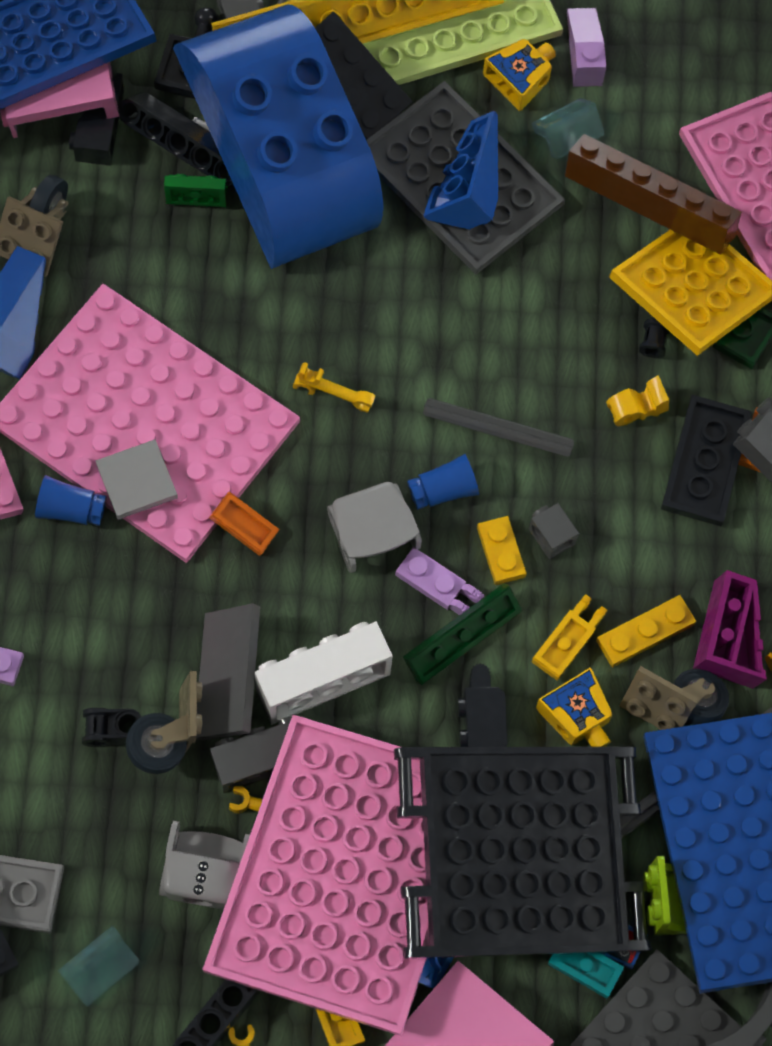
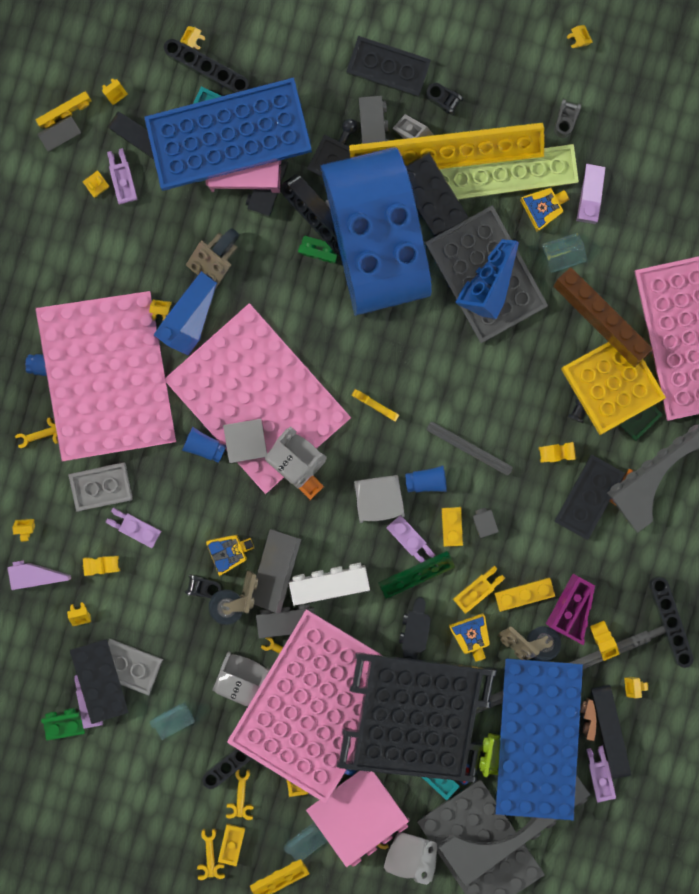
camera: 20 degrees right, 20 degrees up
none -> torso [206,535,254,576]
none -> light grey piece [265,427,327,488]

